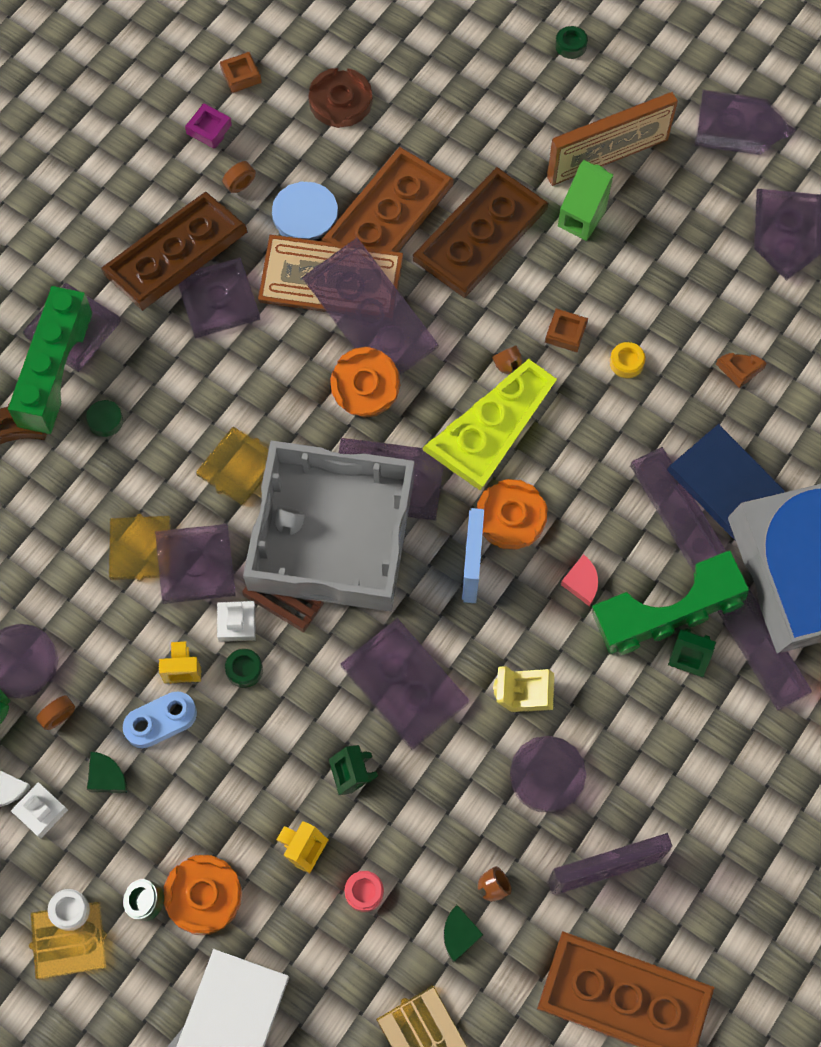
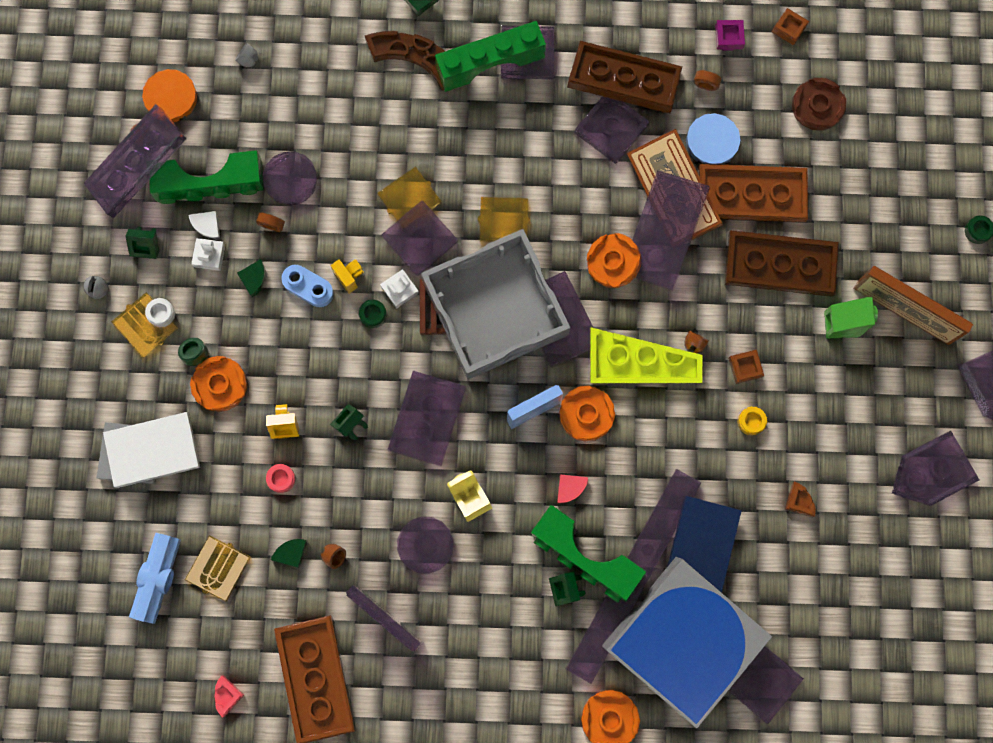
camera: 55 degrees right, 10 degrees up
dark green tile [86,400,123,437] -> none
light grey hinge [274,507,305,535] -> none

